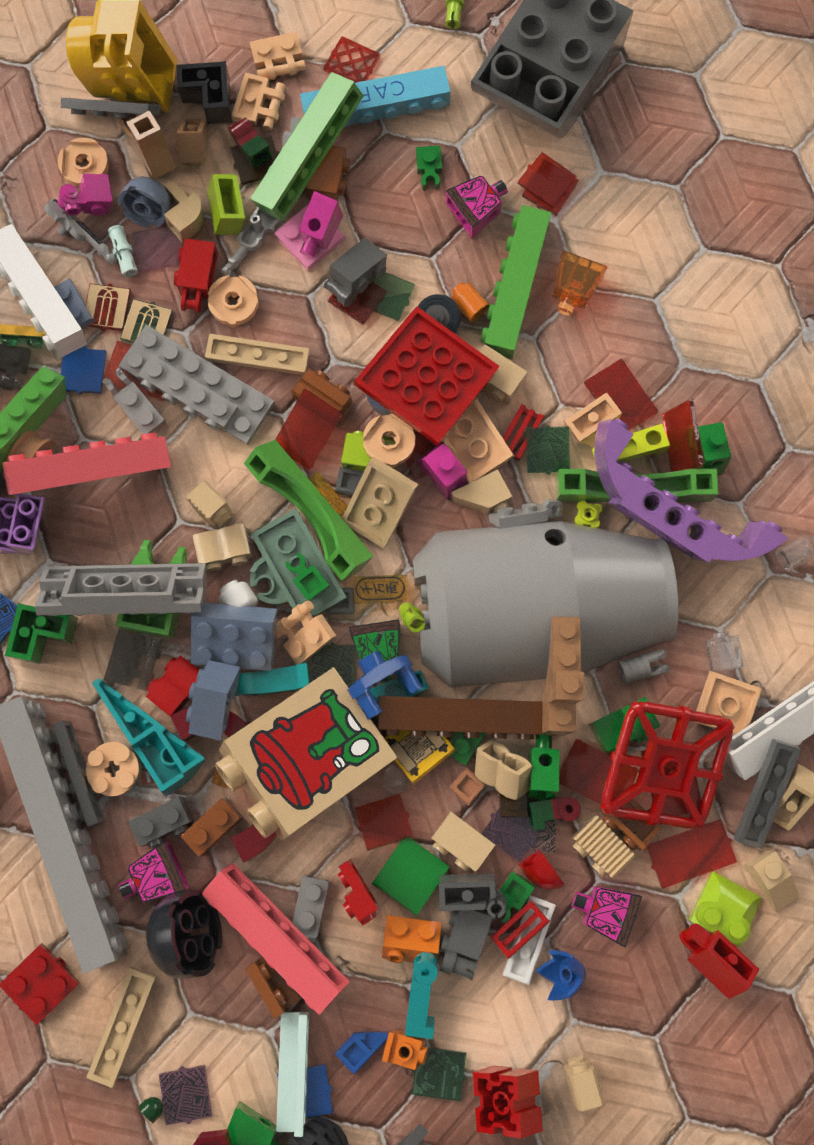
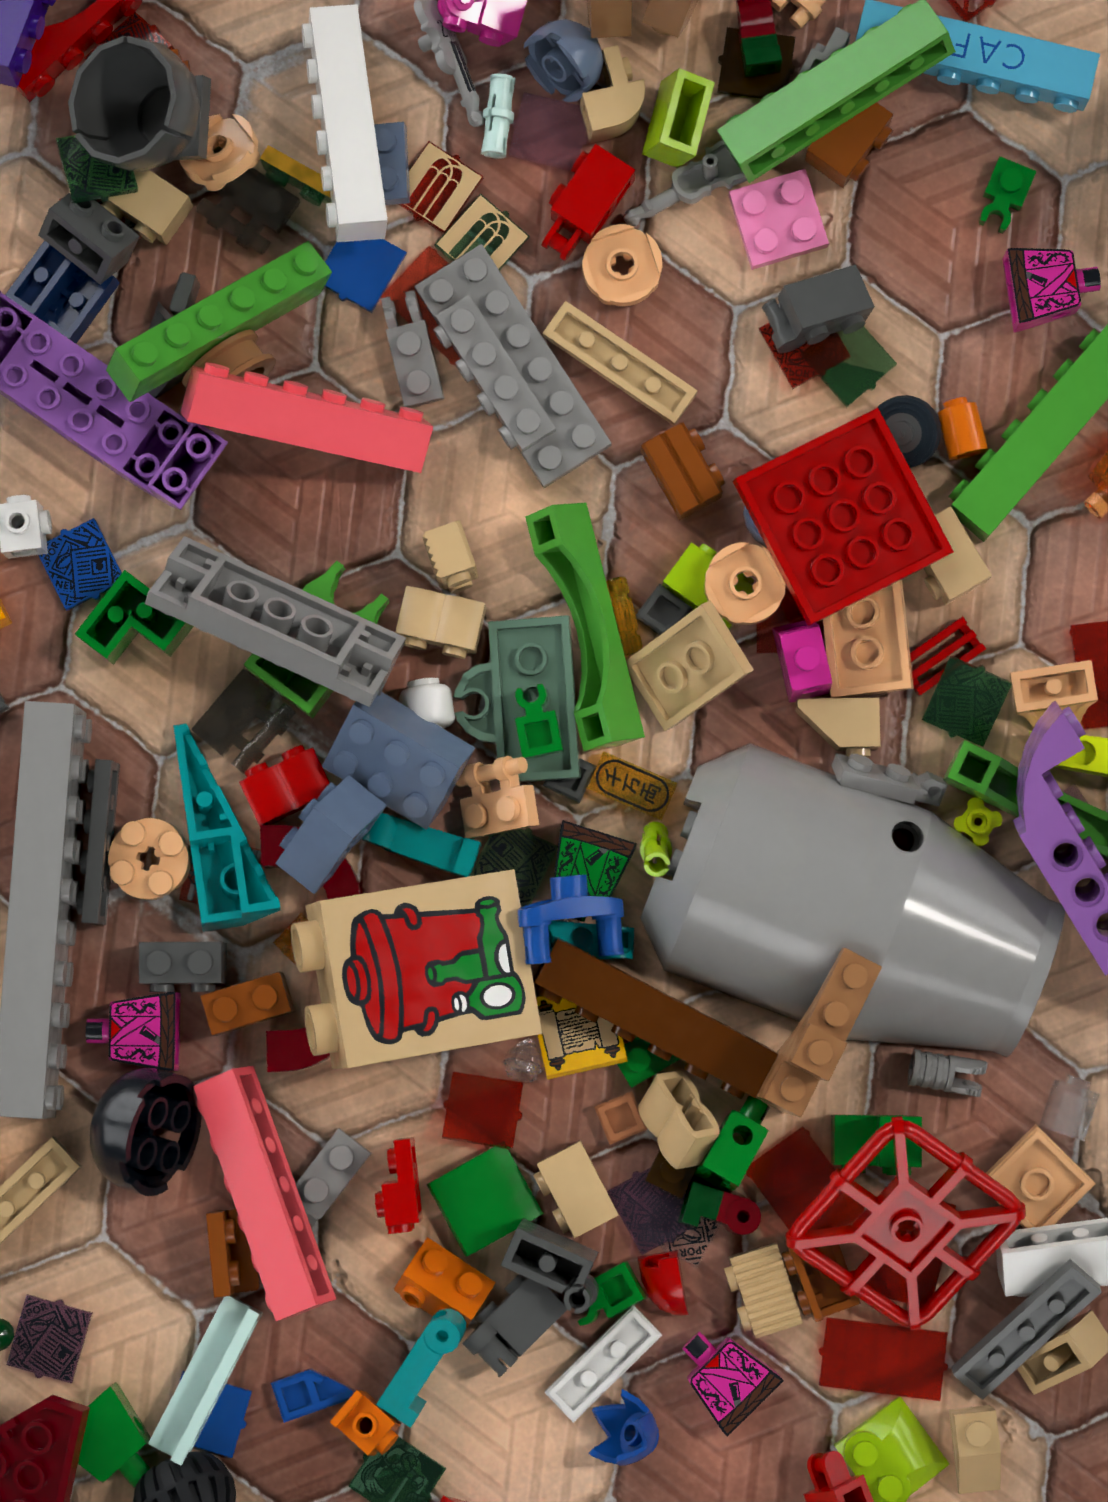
camera: 30 degrees right, 5 degrees up
clear red piece [275,389,343,470] -> none
dark pink torso [299,191,343,258] -> none
red tile [490,900,550,959] -> none

